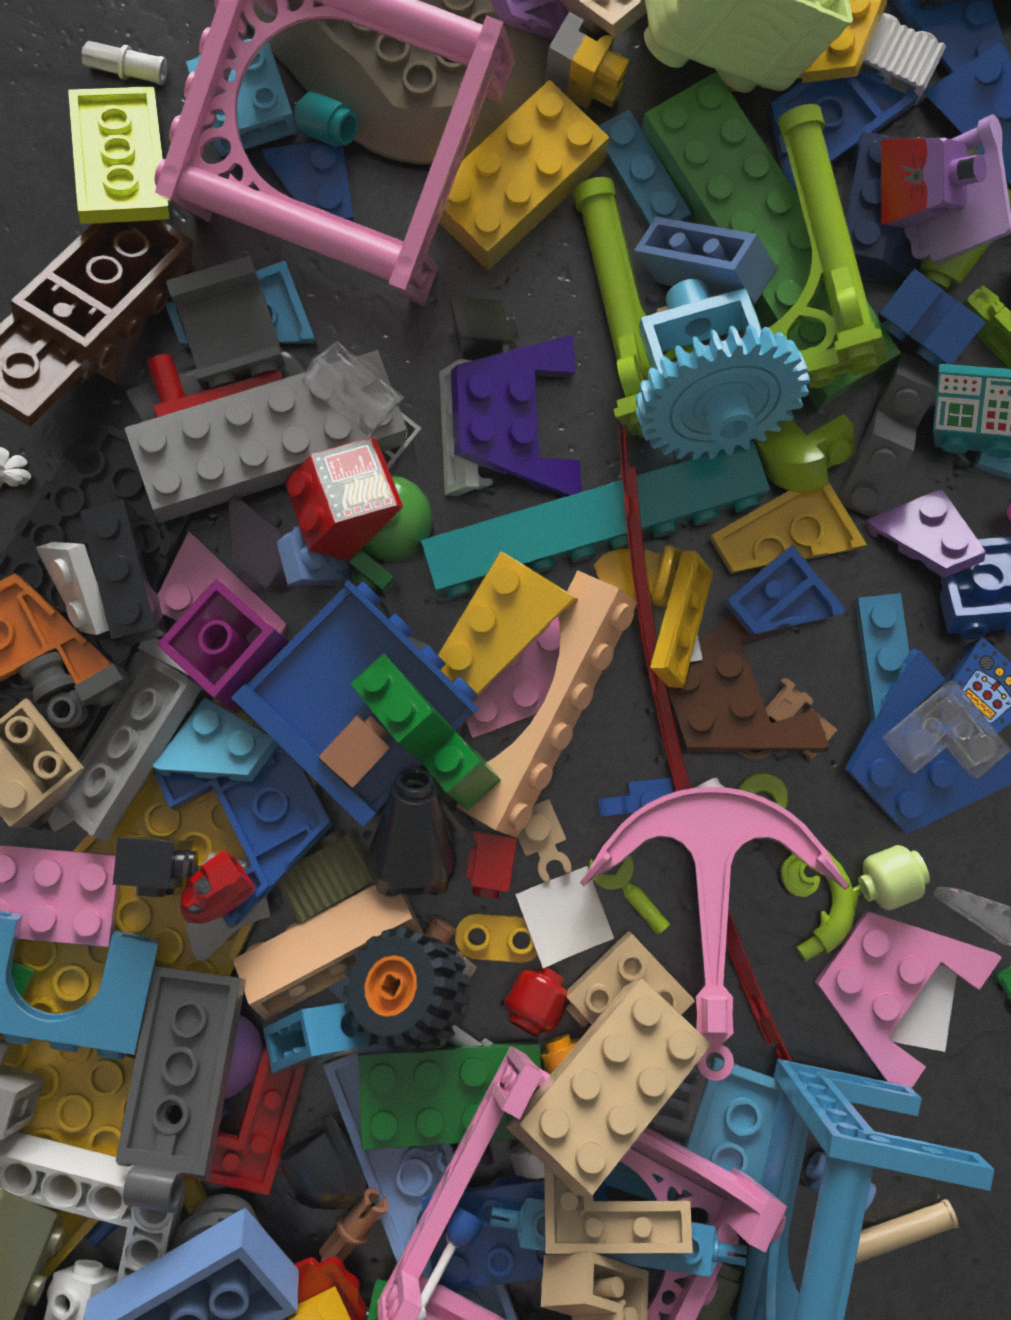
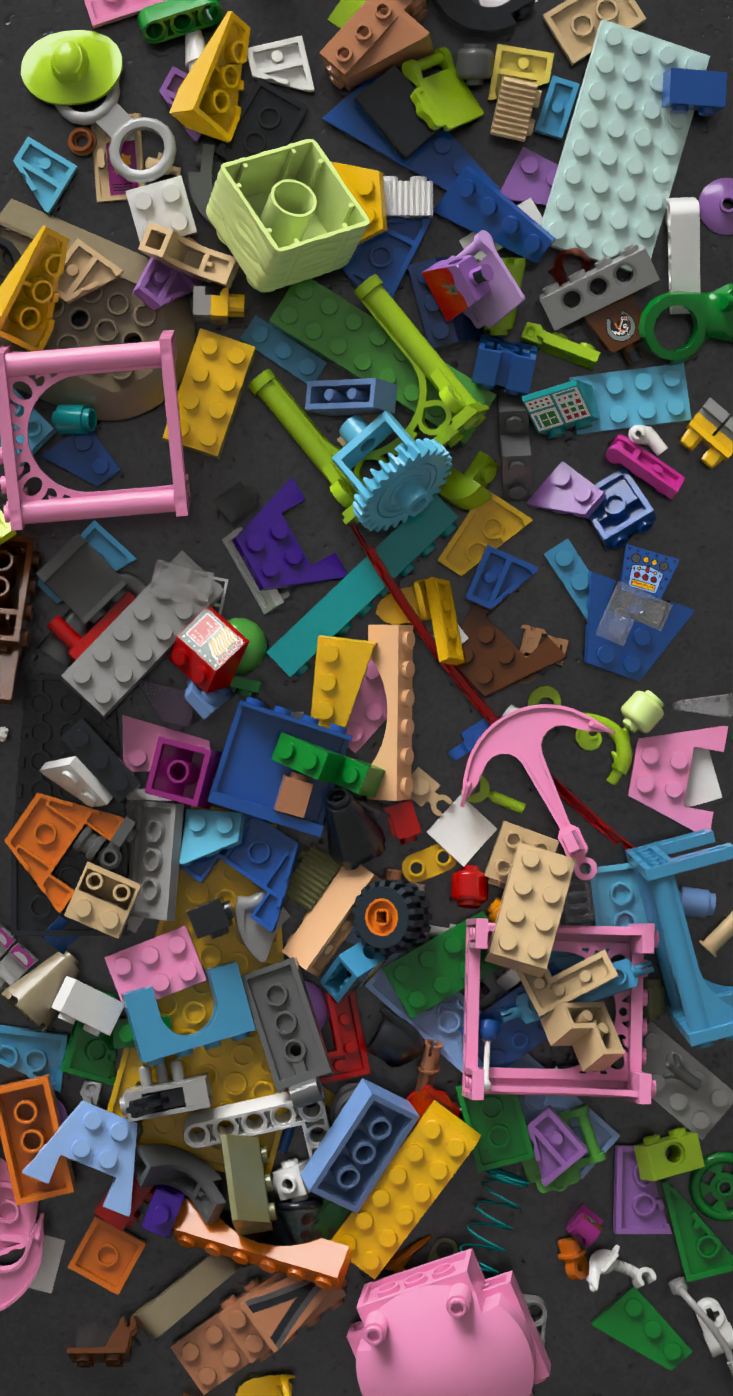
camera: 25 degrees left, 5 degrees up
red rock [180,849,257,924] -> none

